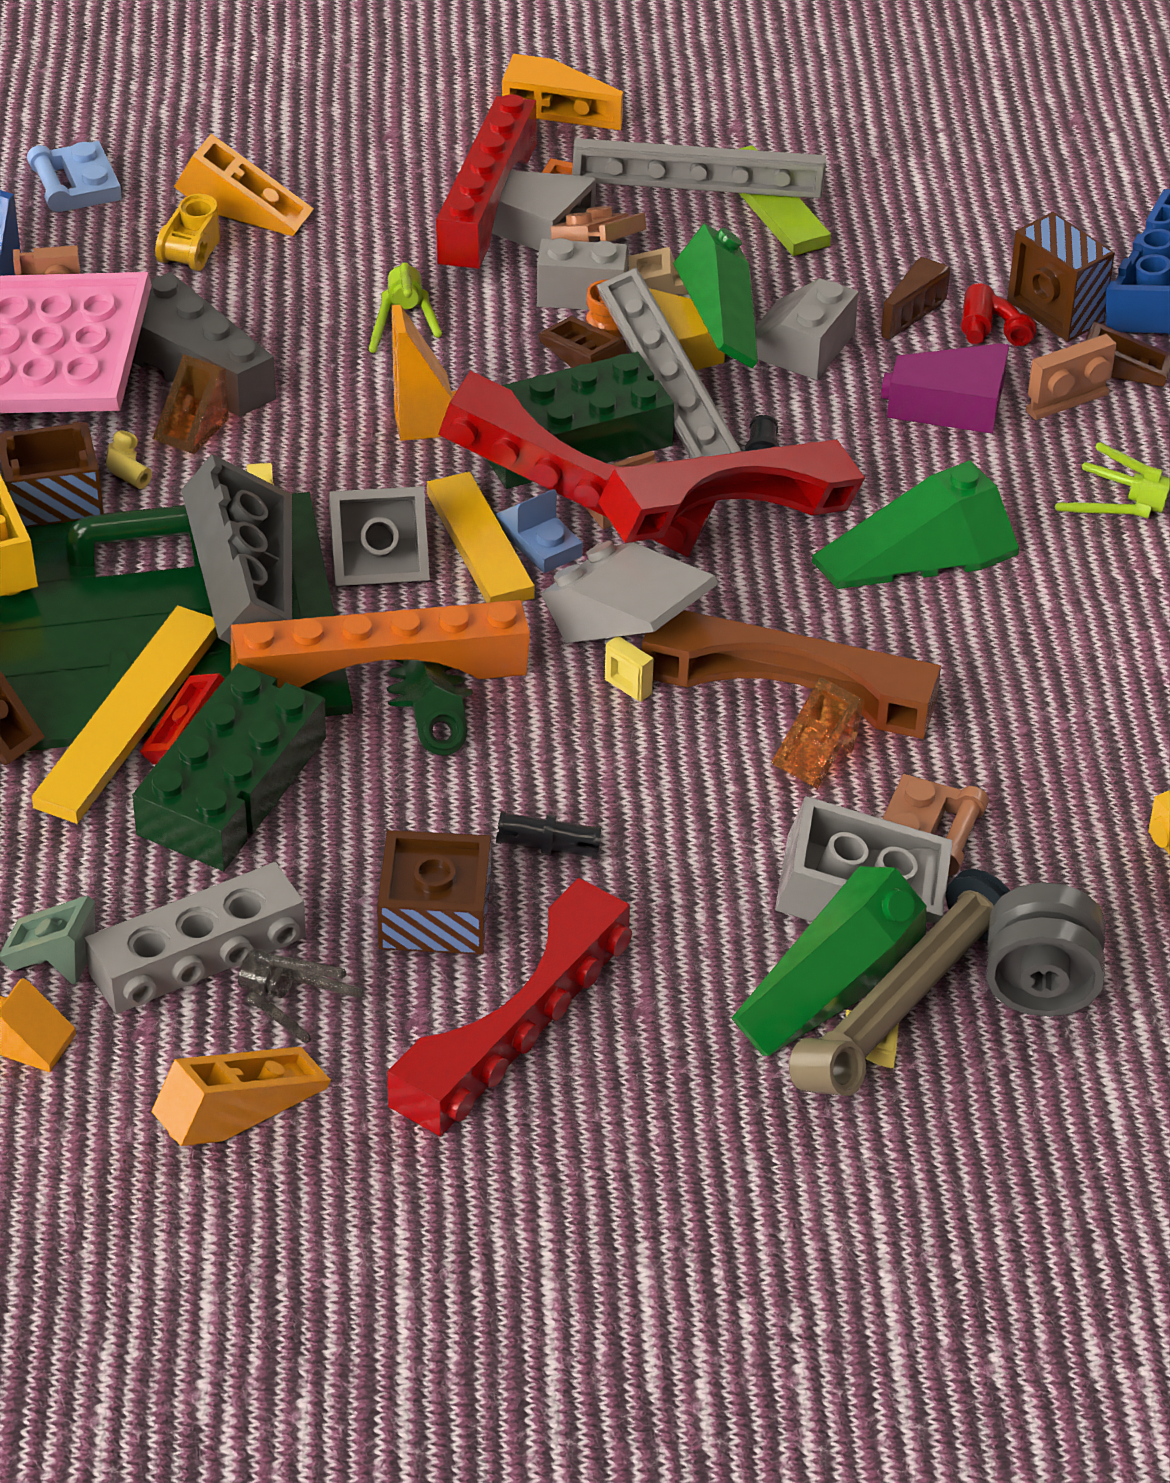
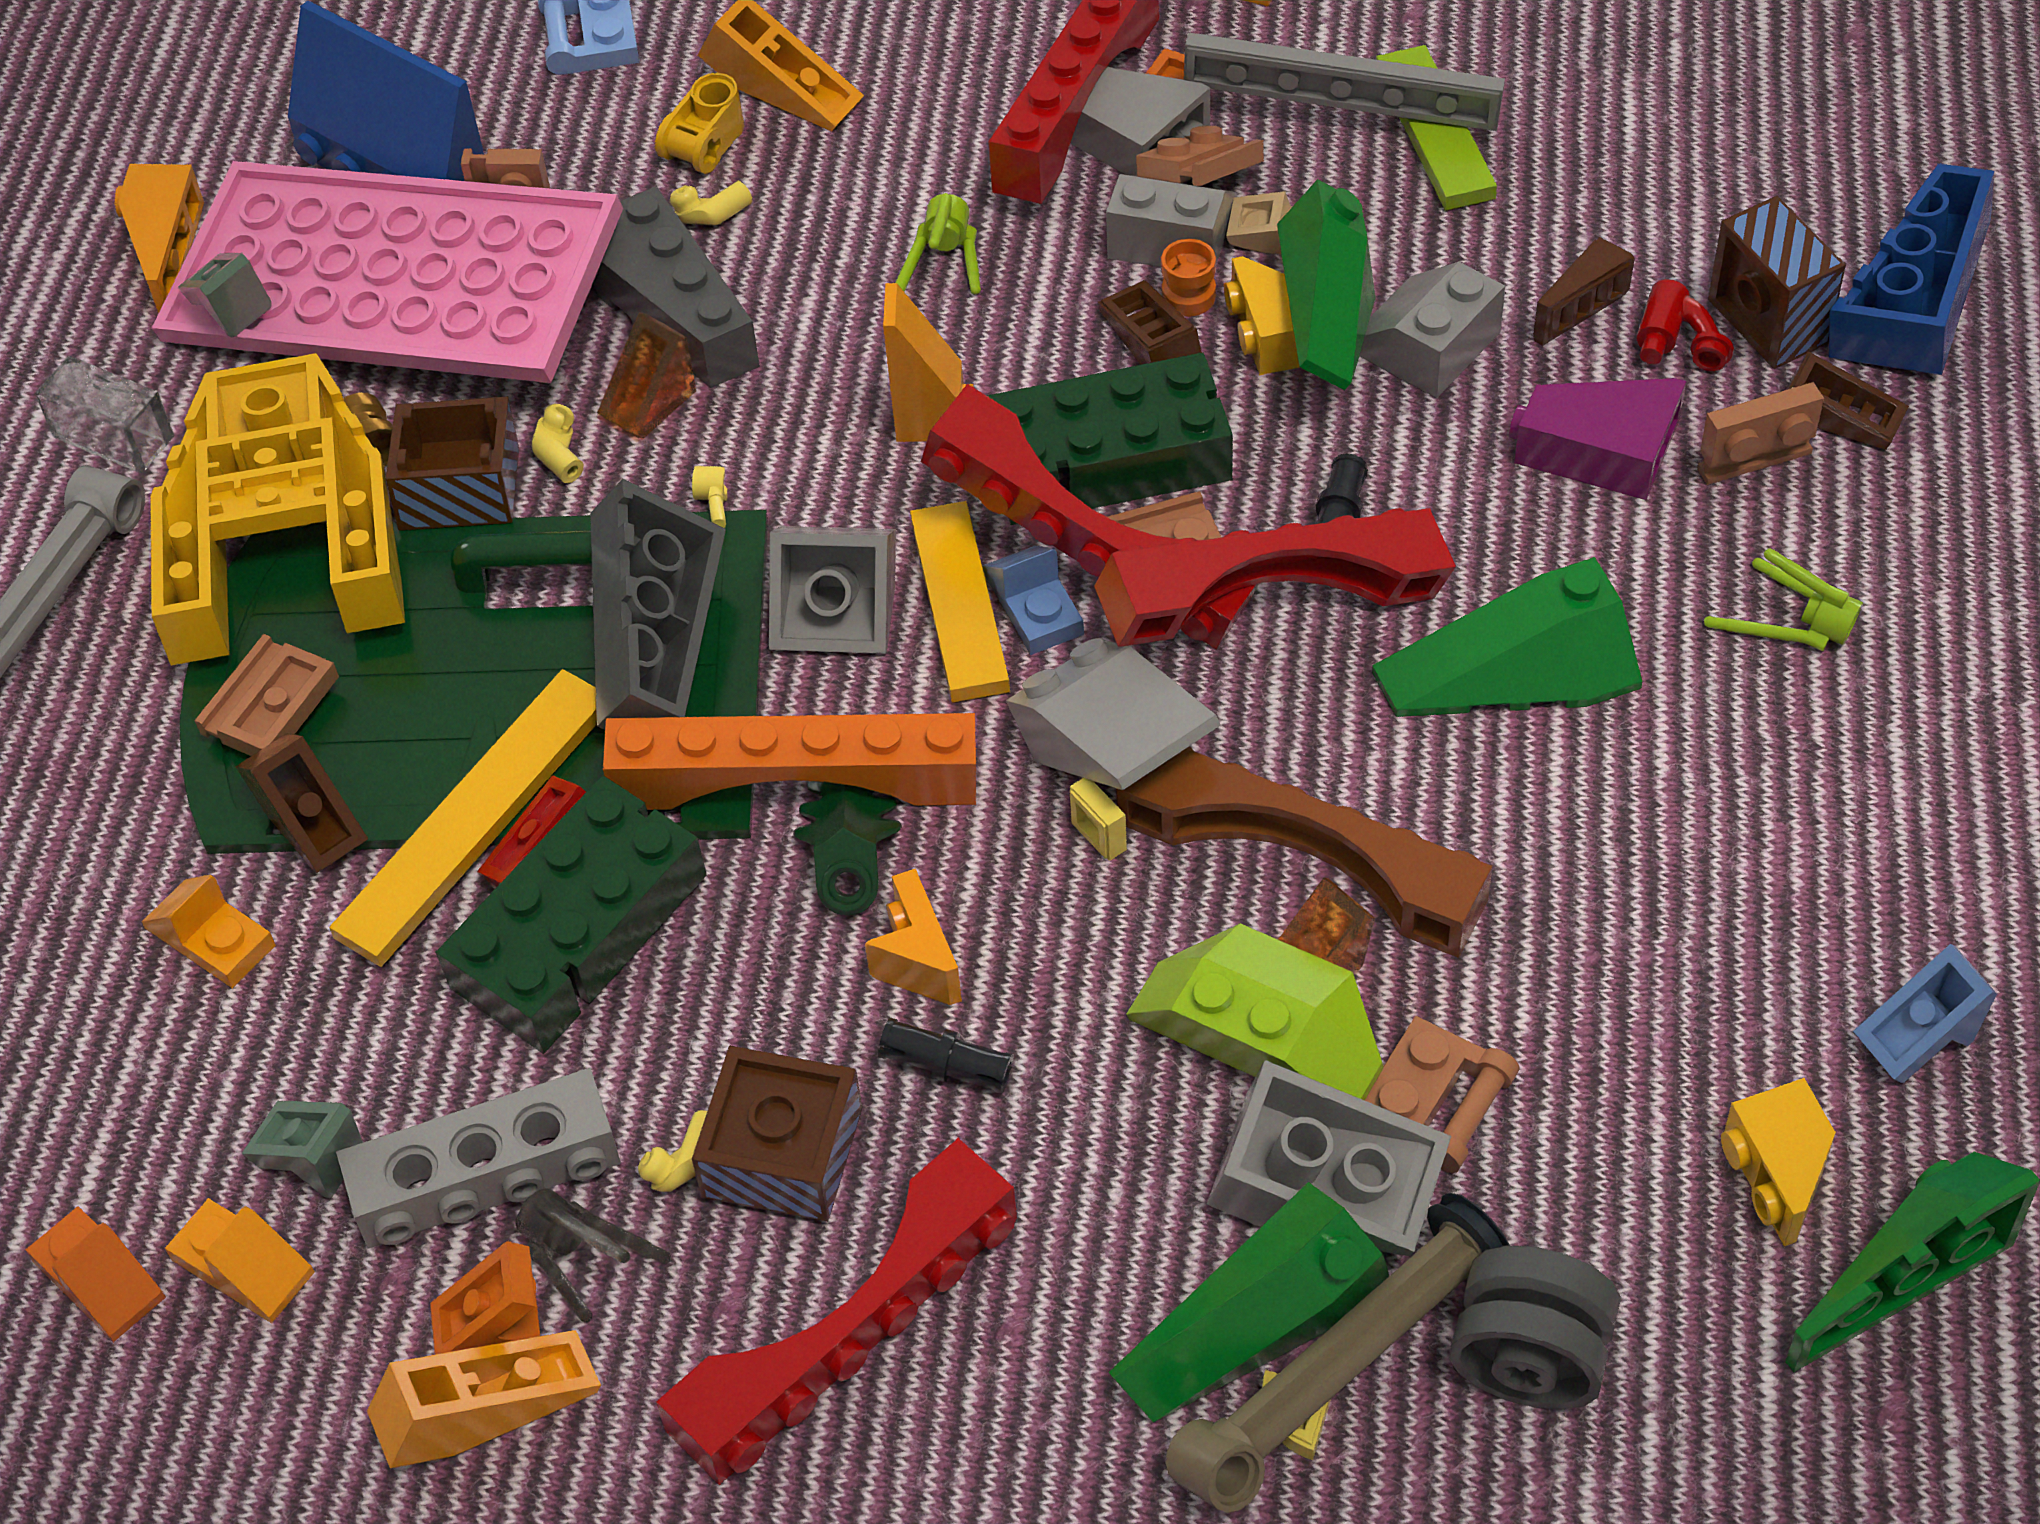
camera: 15 degrees right, 10 degrees up
light grey tile [597,267,741,458] -> none
none -> orange slope [430,1241,540,1355]
none -> light yellow arm [638,1110,707,1192]
none -> light yellow arm [670,181,752,225]
none -> light orange slope [865,869,962,1005]
none -> lime wedge [1127,923,1384,1101]

